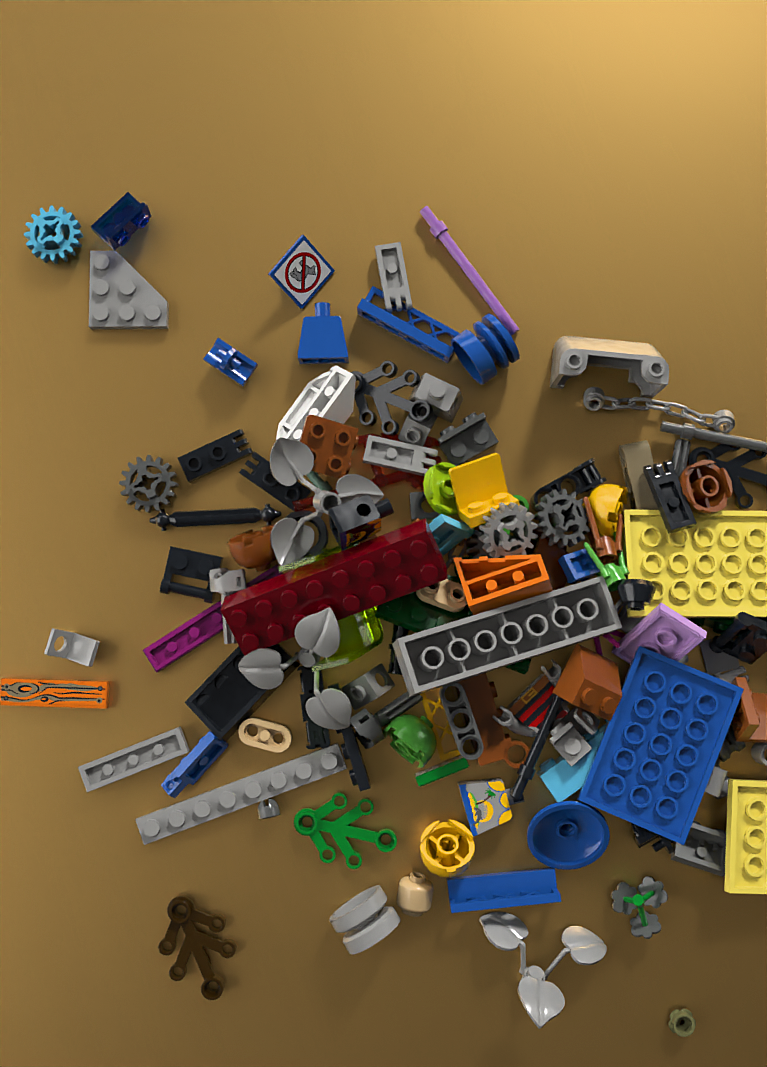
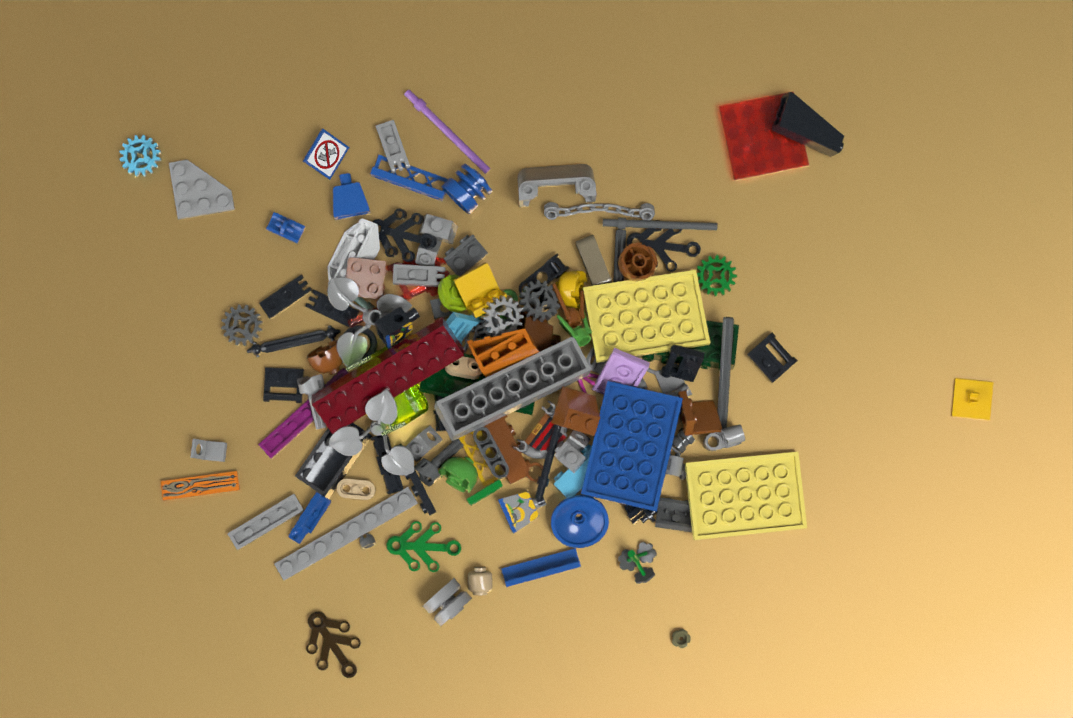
camera: 15 degrees left, 0 degrees up
clear blue bracket [91,192,152,251] -> none
yellow cylinder [420,820,475,878] -> none
light grey plant [479,912,607,1029] -> none
blue bracket [558,548,600,584] -> none
black cone [617,579,656,611] -> none
black hinge [643,460,696,534] -> none

